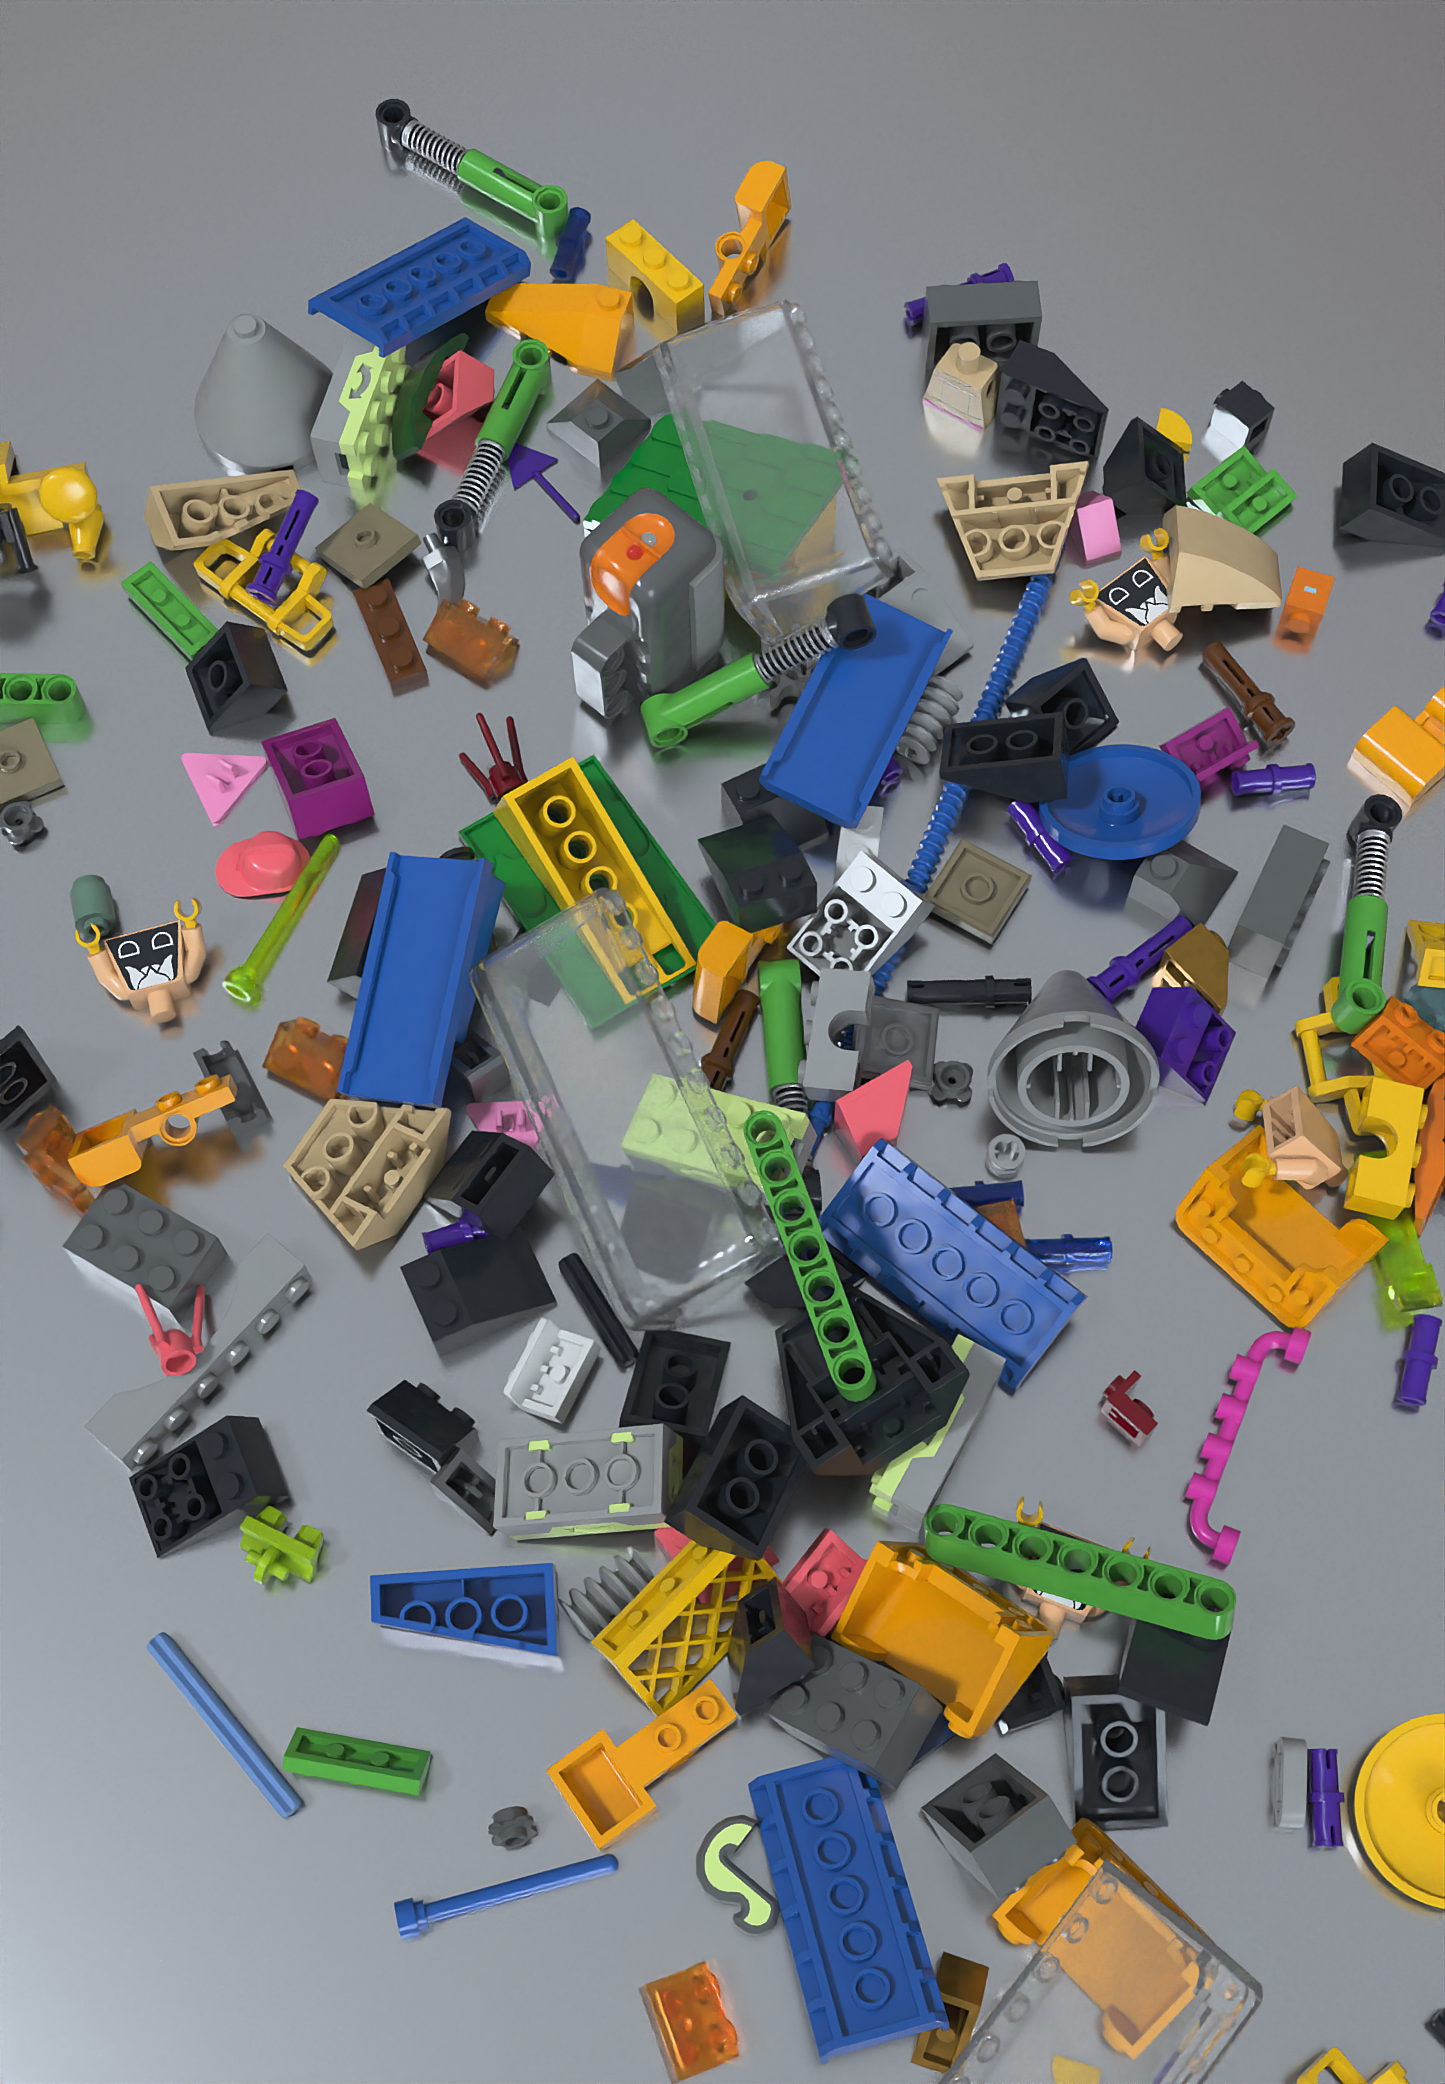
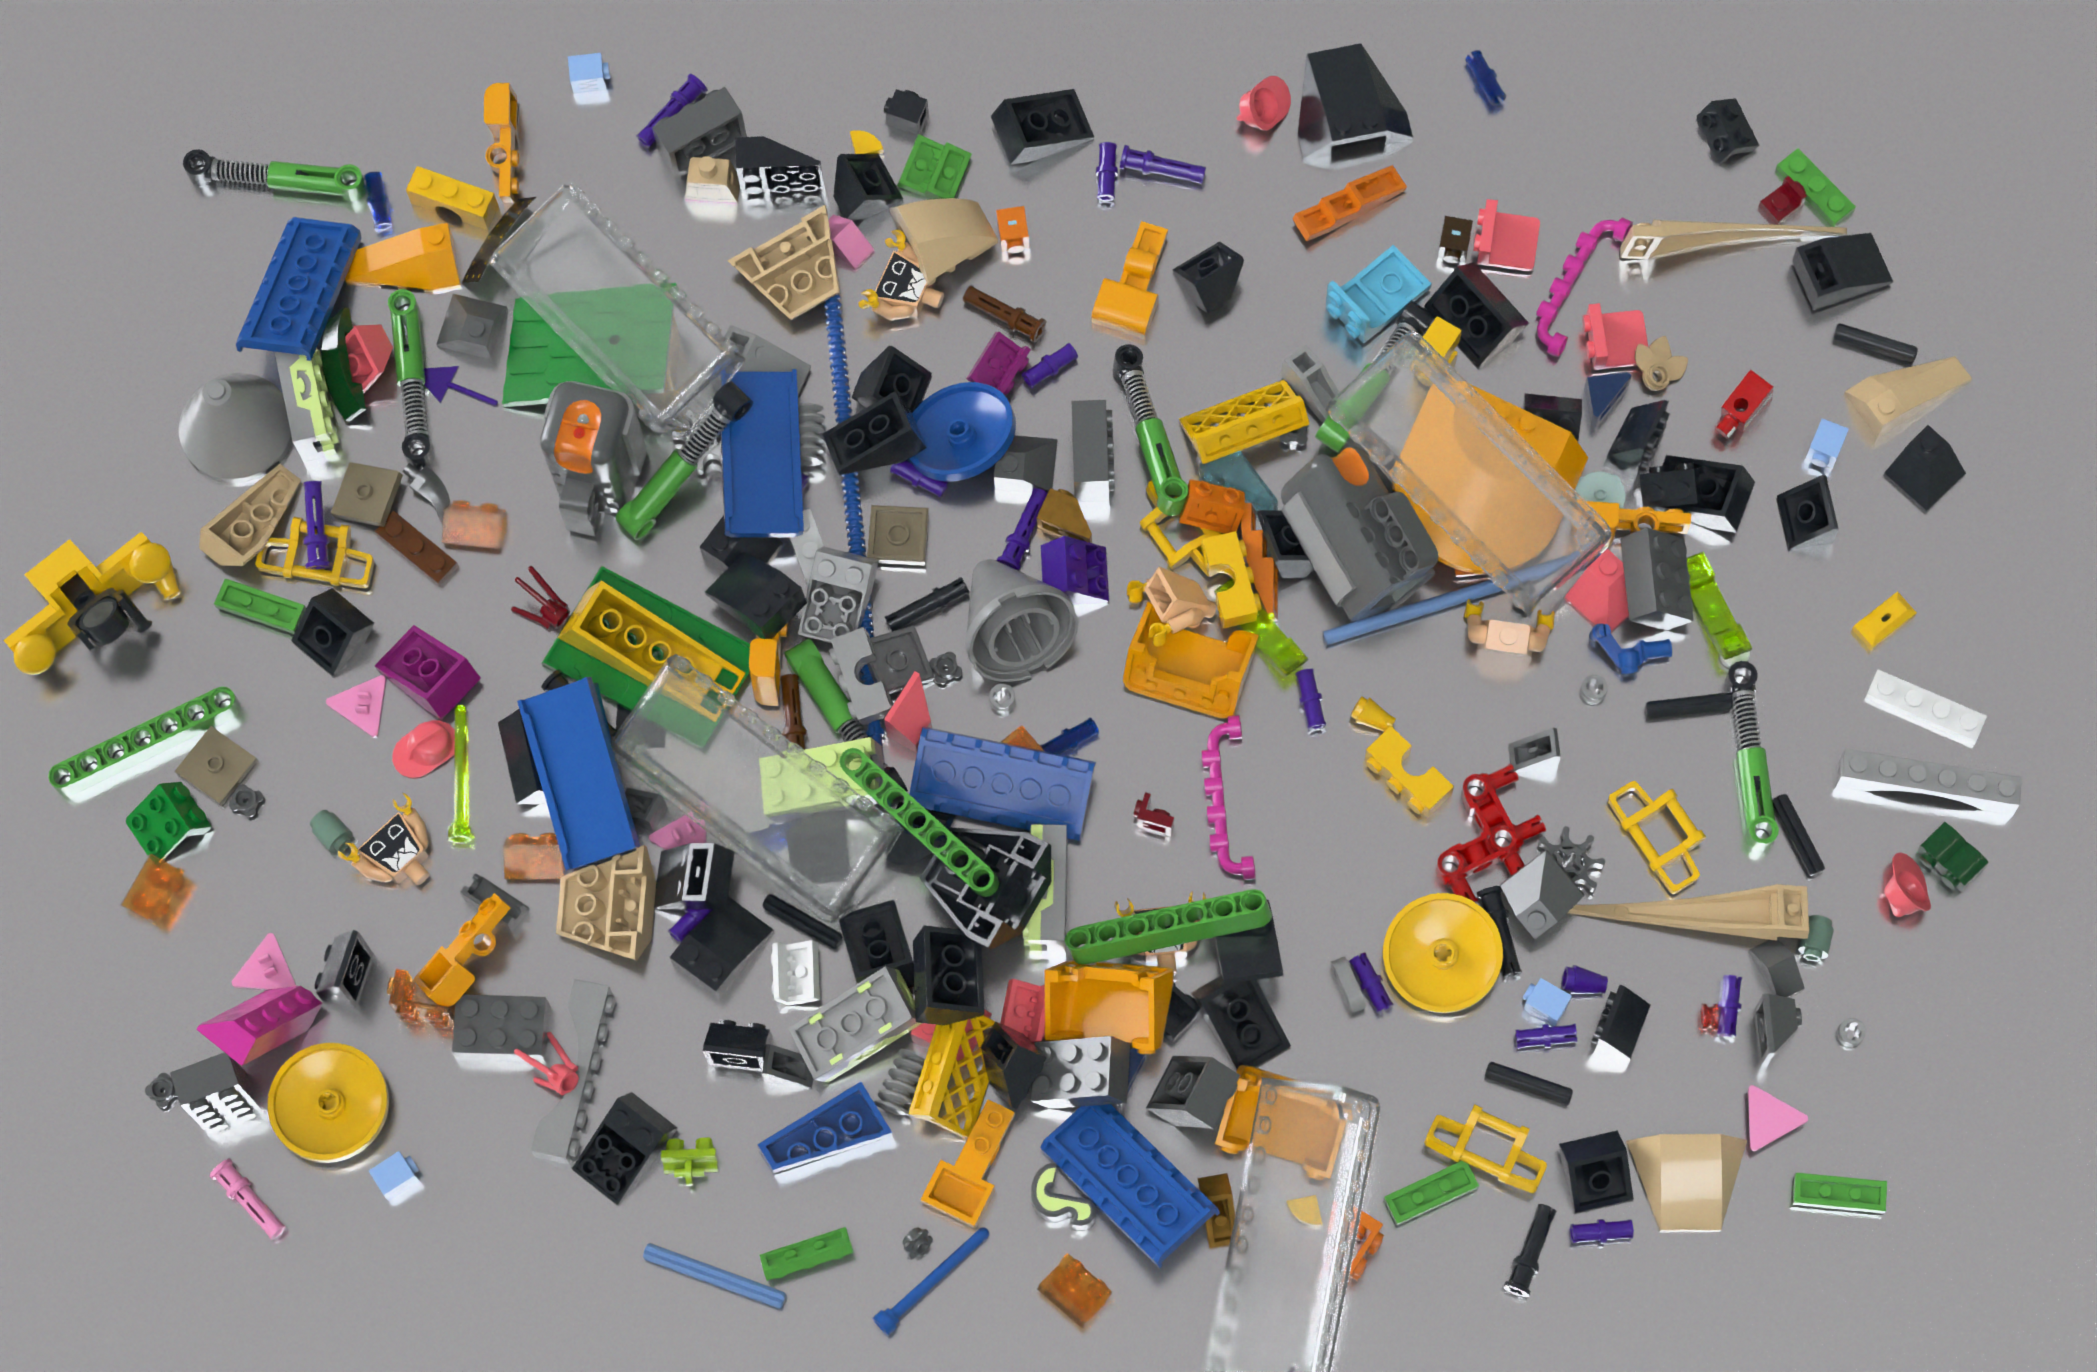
camera: 25 degrees left, 5 degrees up
clear blue pin [949,1180,1024,1214] -> none
none -> light blue brick [568,52,610,94]

